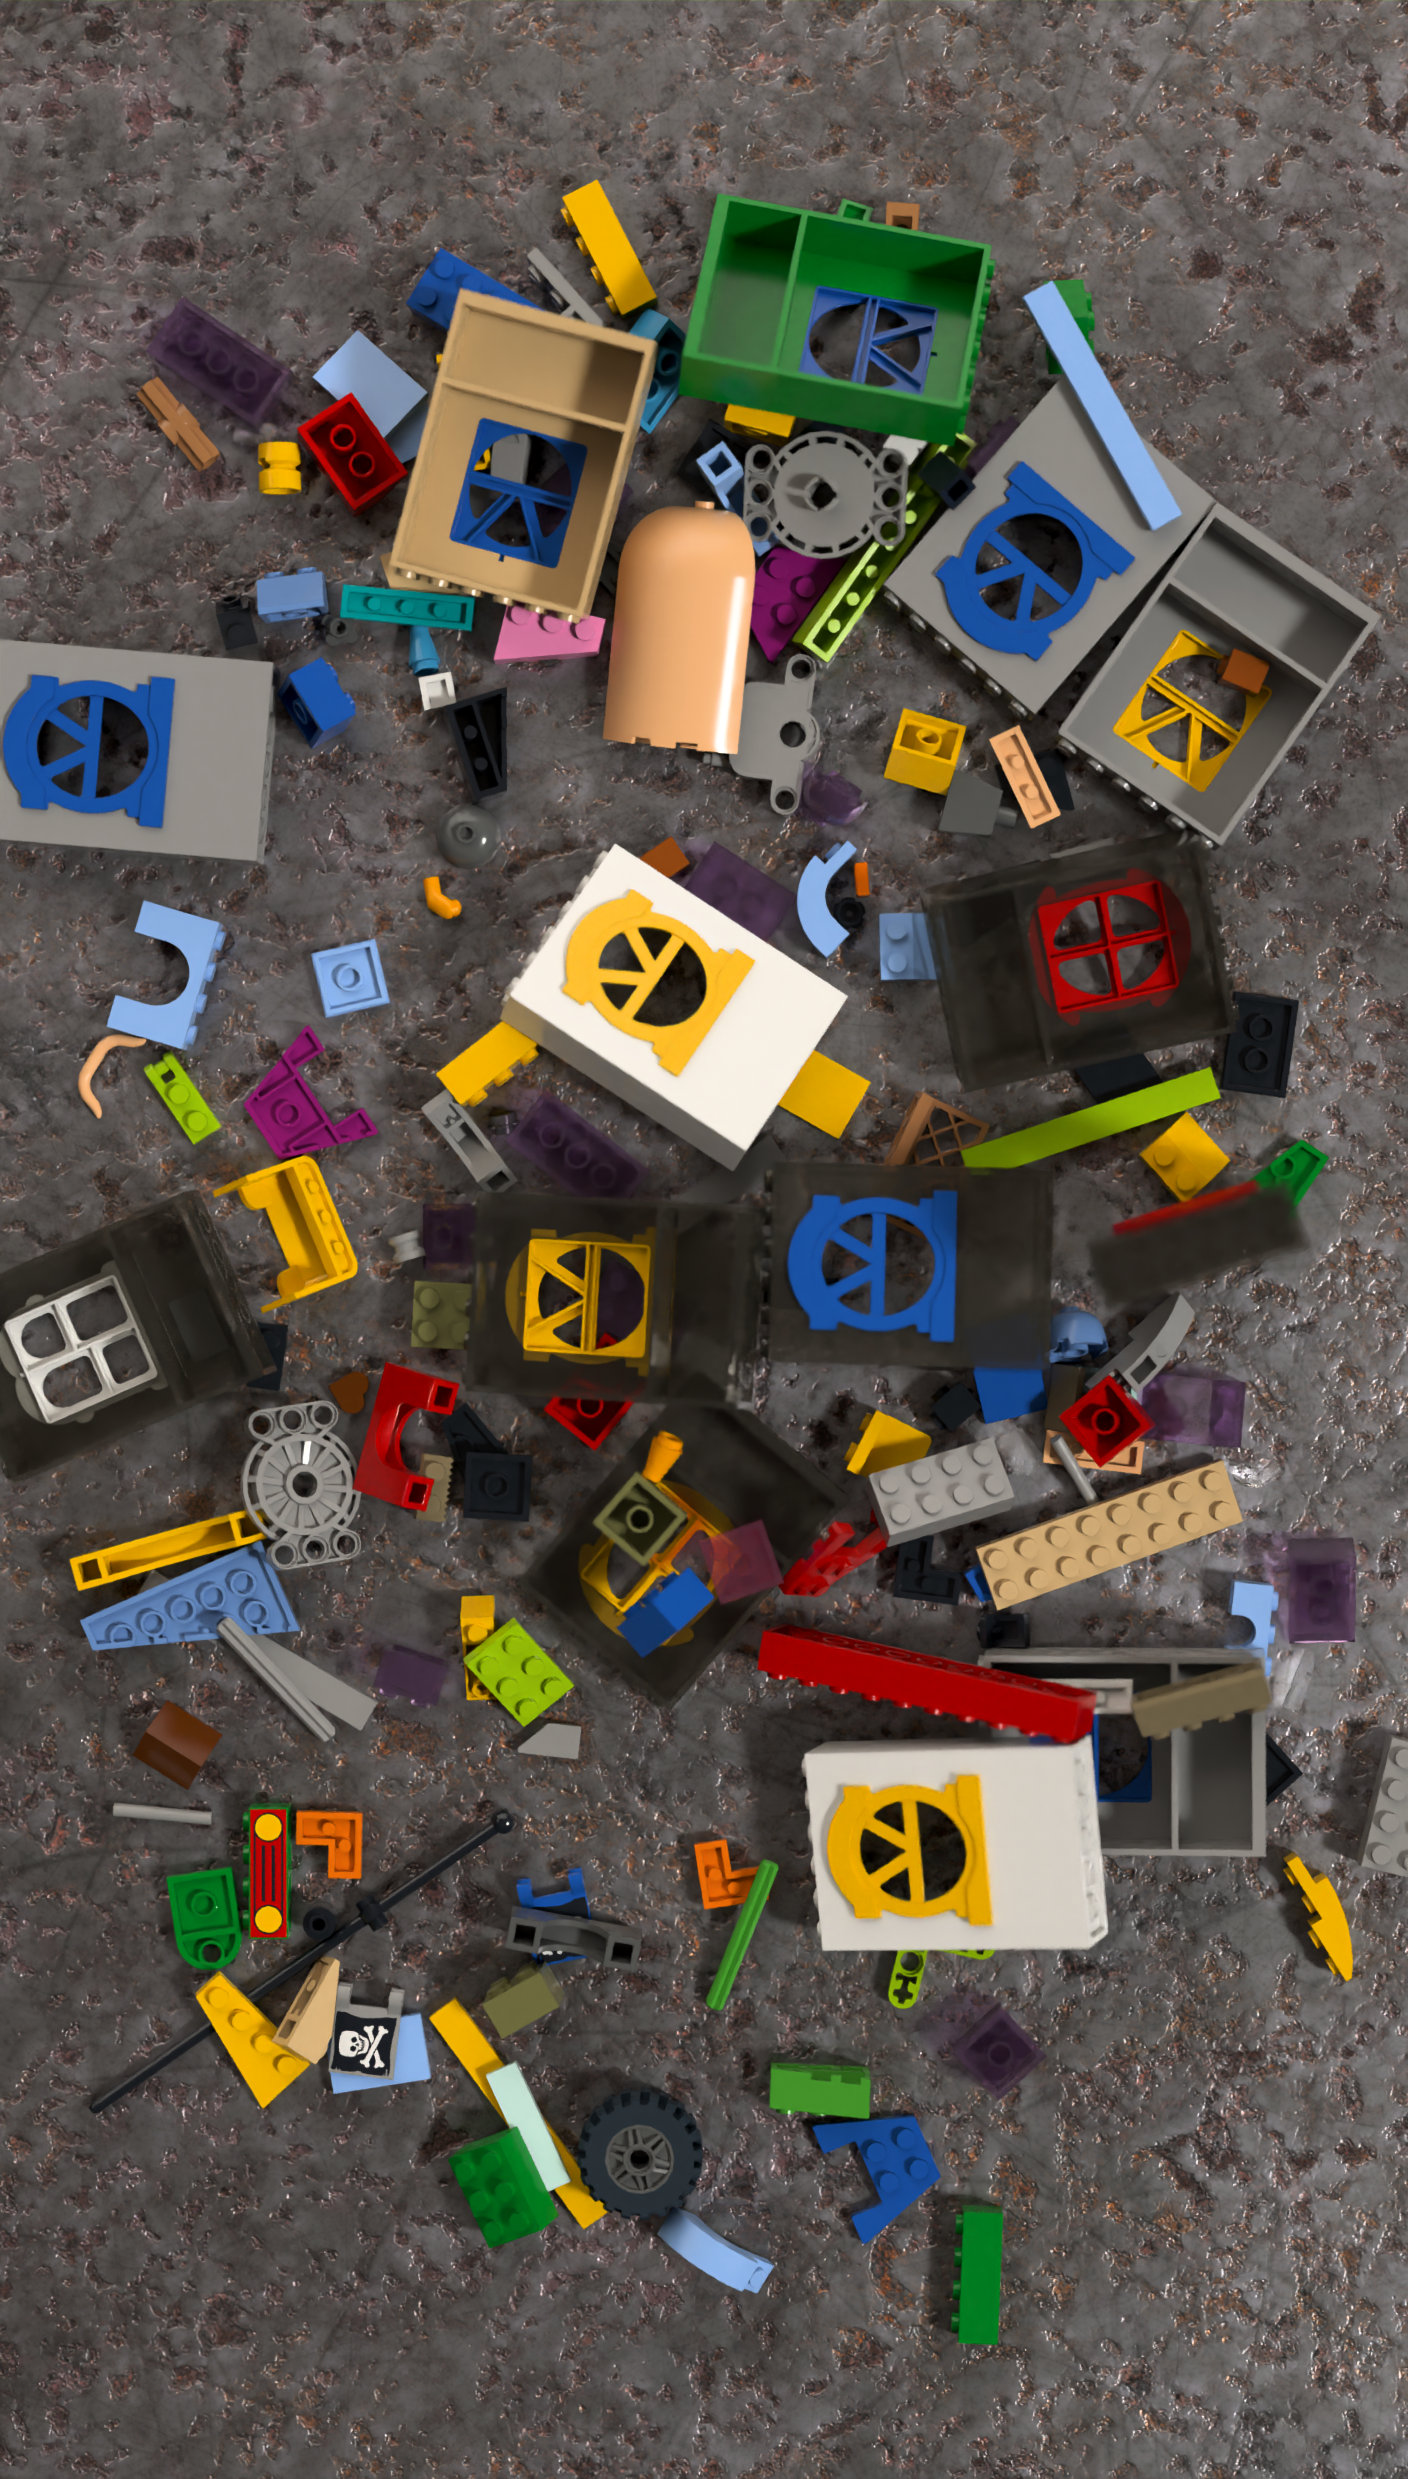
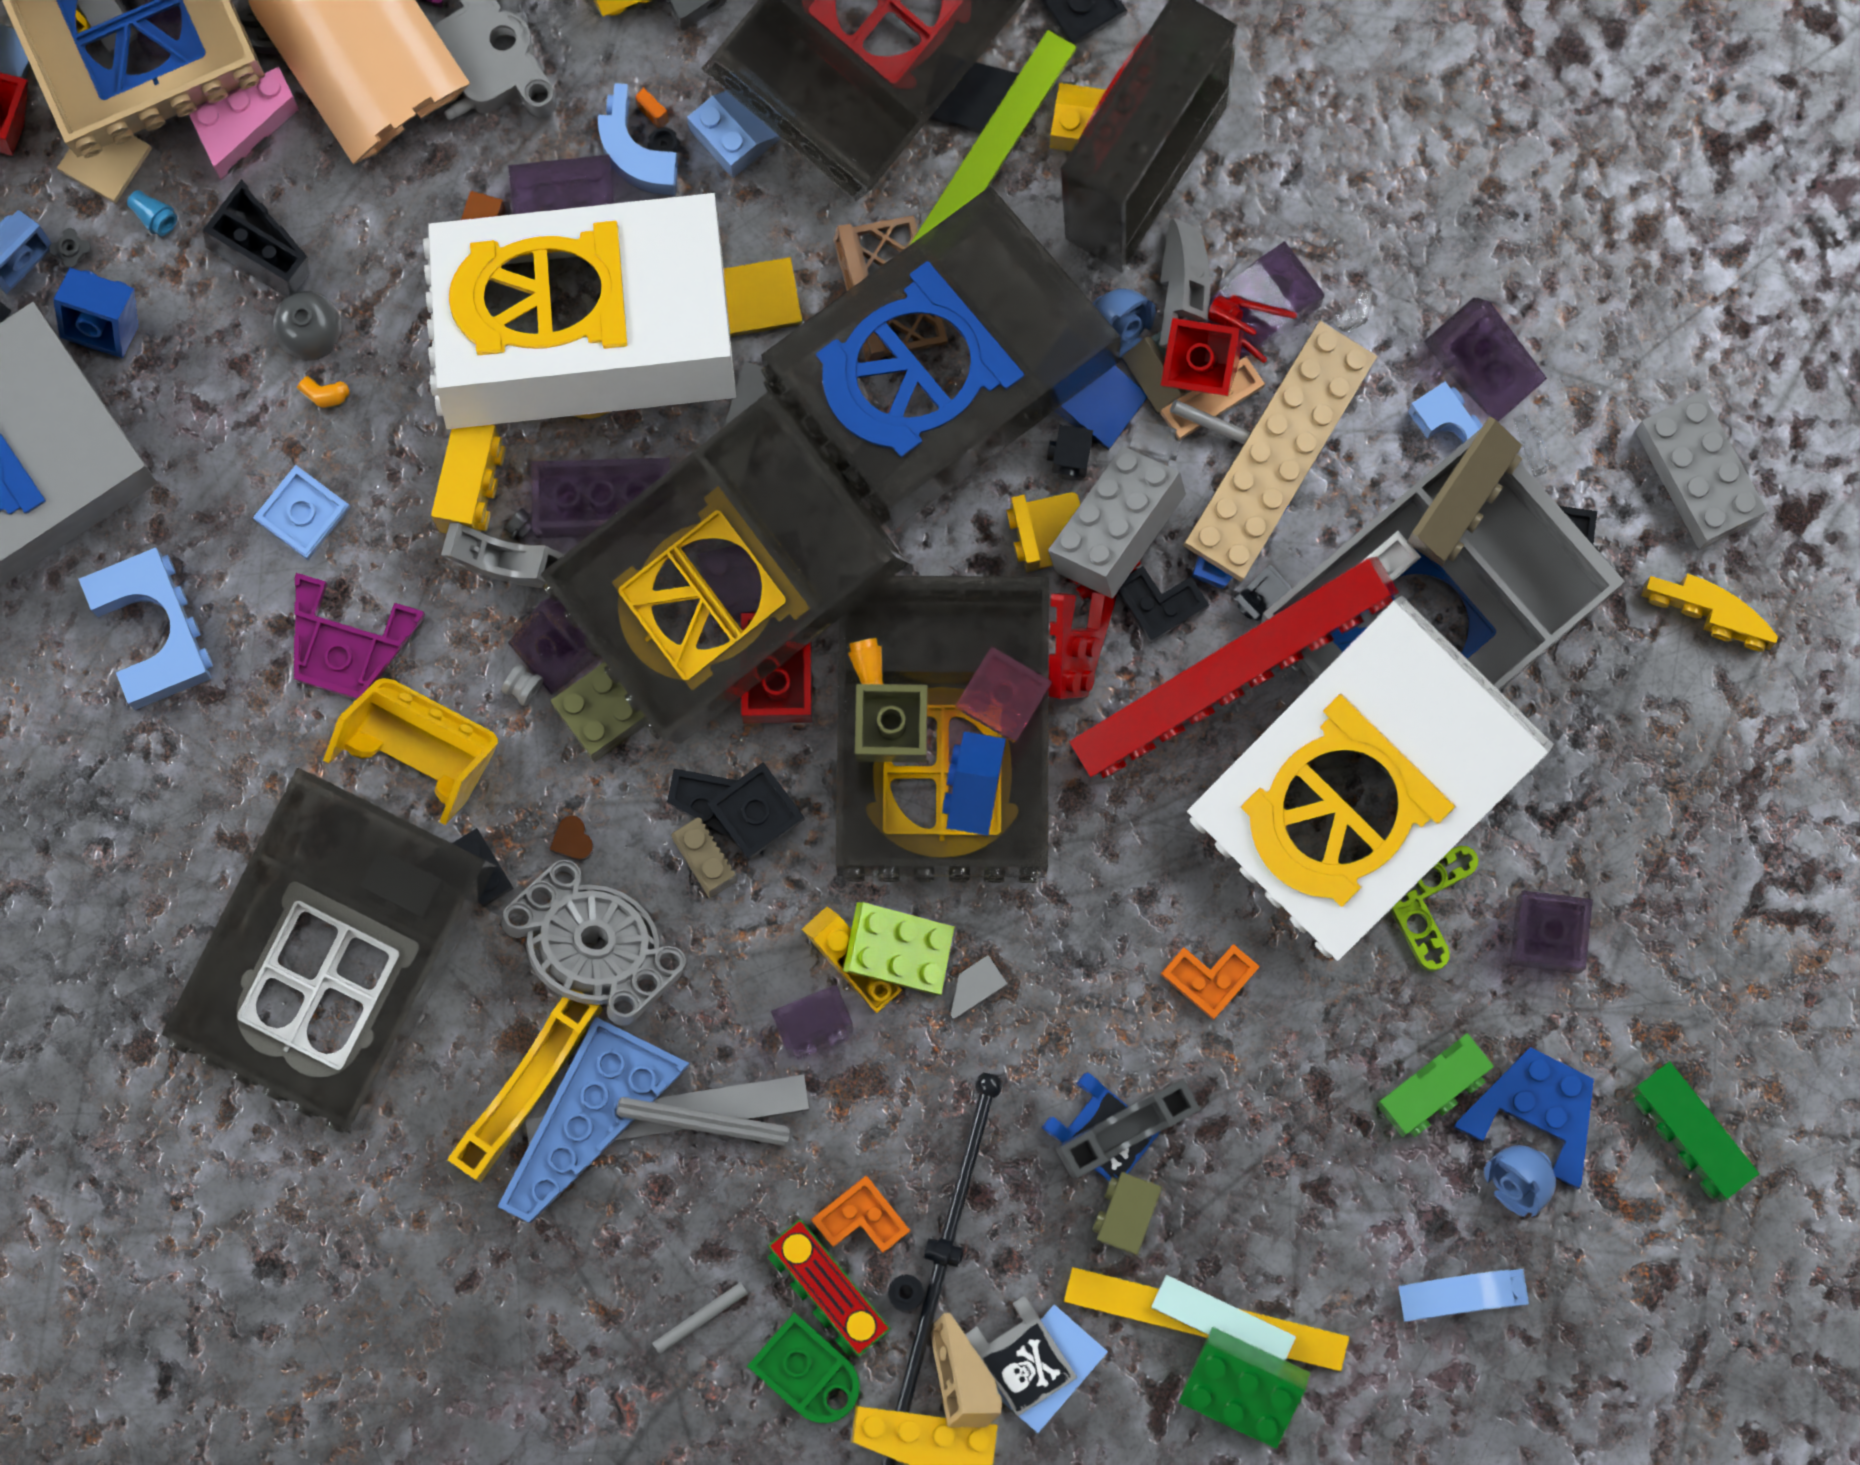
camera: 40 degrees left, 10 degrees down
light nougat animal [78,1034,147,1119] -> none
reddish brown slope [133,1700,223,1790] -> none
lime plate [143,1050,222,1145] -> none
teal plate [340,584,475,632] -> none
red arch [352,1362,460,1511] -> none
white tile [418,672,457,712] -> none
black wheel [577,2087,703,2221] -> none
bright green axle [706,1859,778,2011] -> none
clear purple cylinder [802,765,869,827] -> none
none -> red plant [1208,295,1297,363]
none -> medium blue cylinder [1484,1145,1556,1217]

